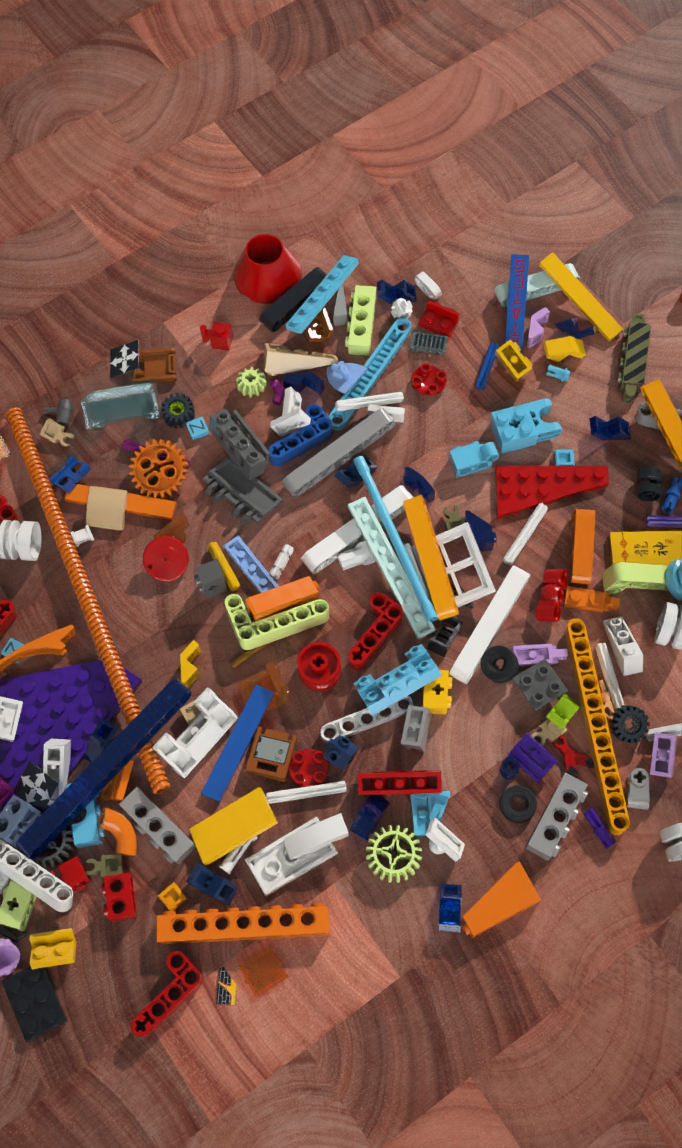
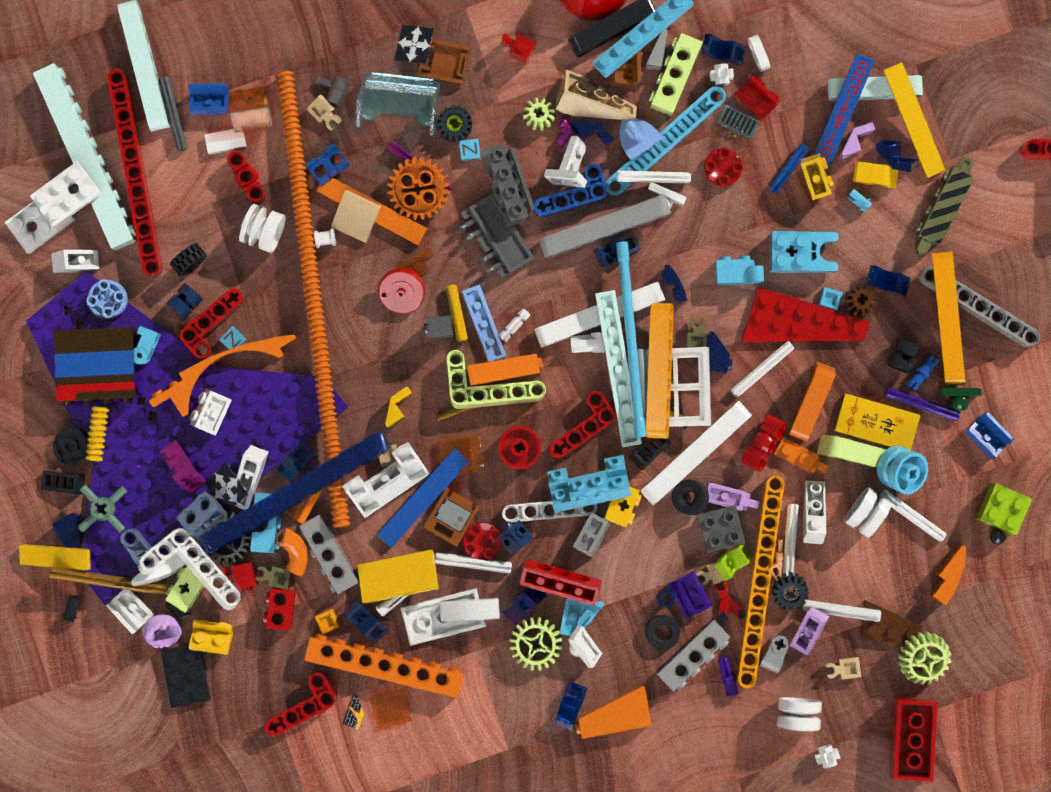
camera: 15 degrees right, 20 degrees up
none -> reddish brown gear [844,283,878,317]

